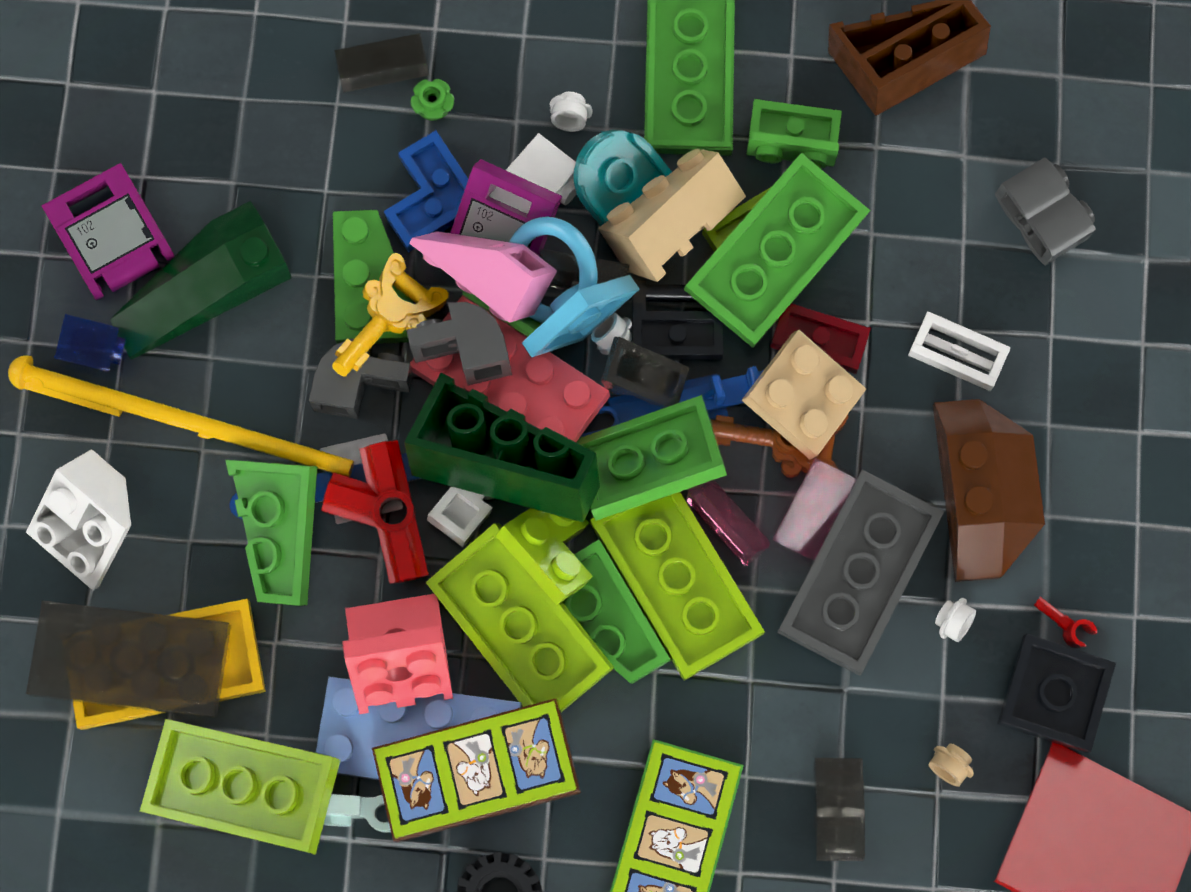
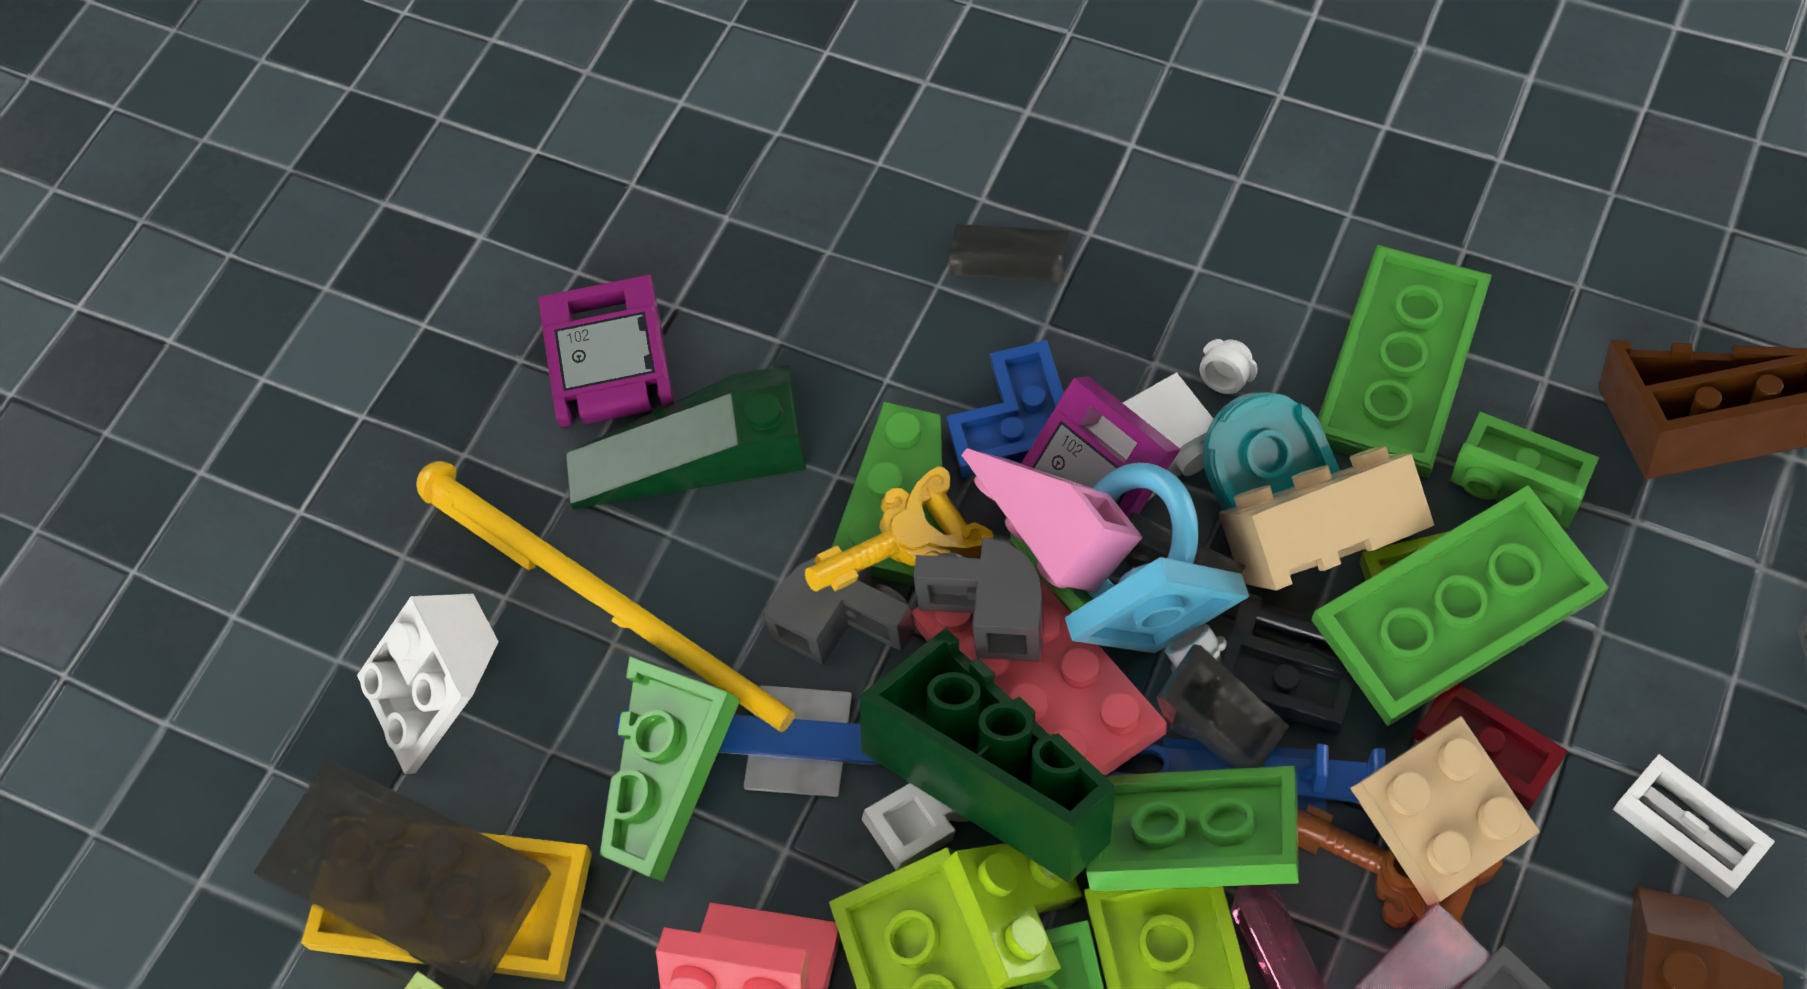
camera: 30 degrees right, 15 degrees down
clear blue bracket [54,314,126,372] -> none
red piece [321,440,429,584] -> none
bright green plate [411,79,454,121] -> none

